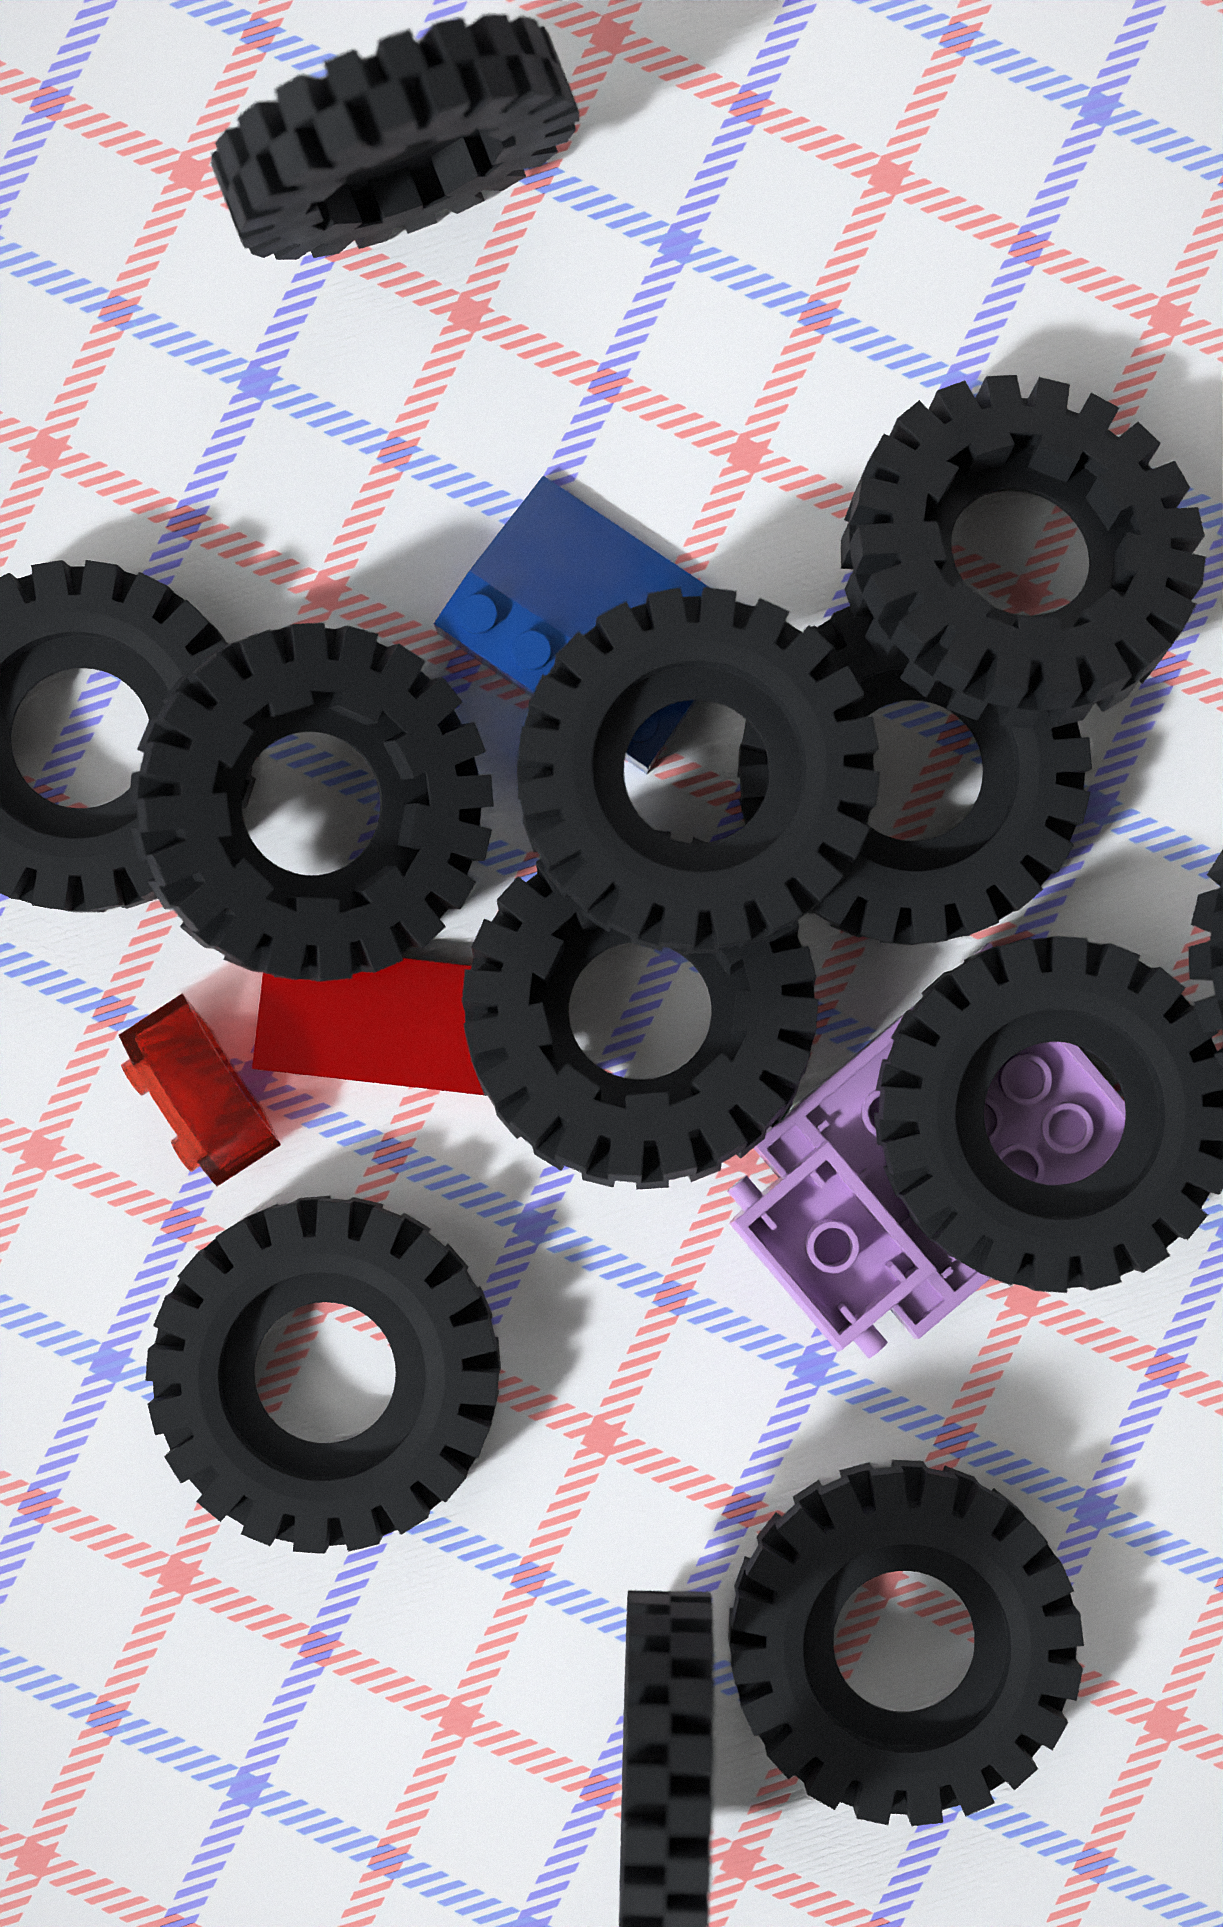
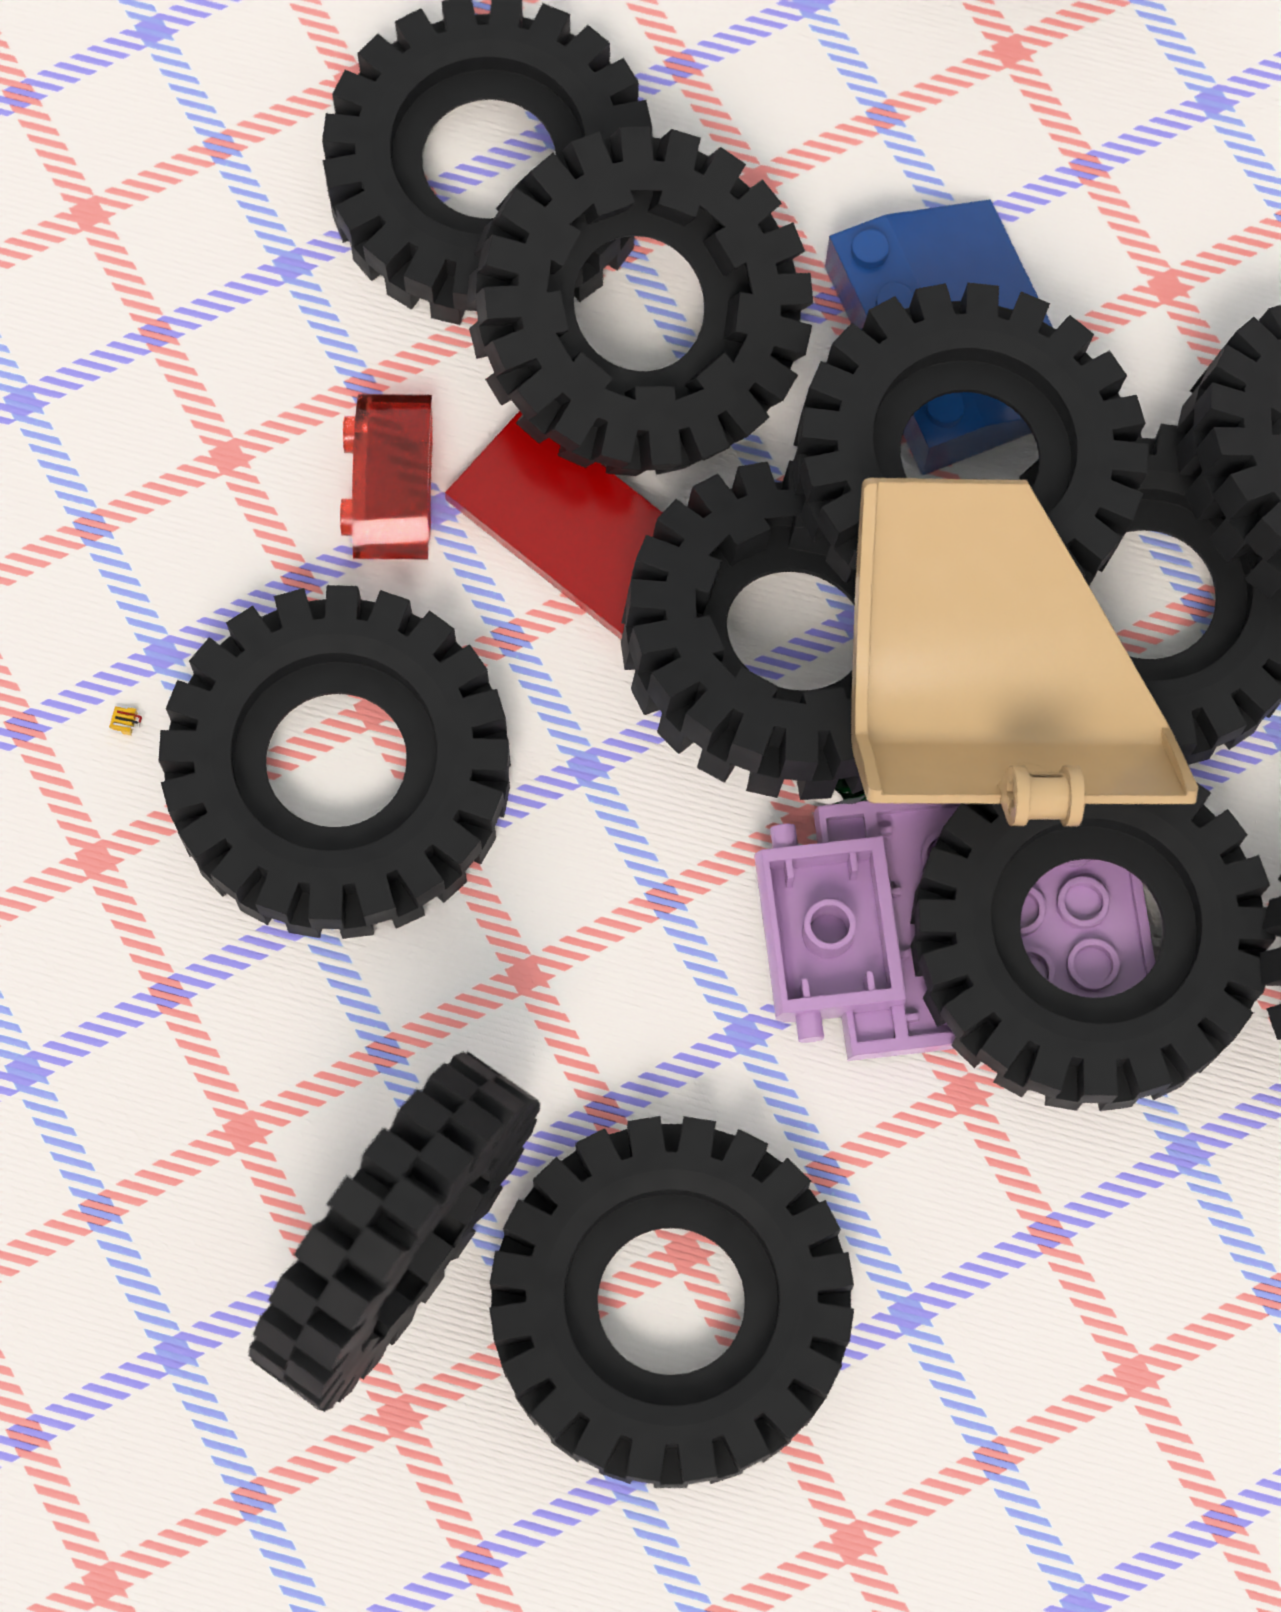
camera: 35 degrees right, 15 degrees down
none -> yellow piece [109,706,142,736]
none -> tan panel [851,478,1199,826]

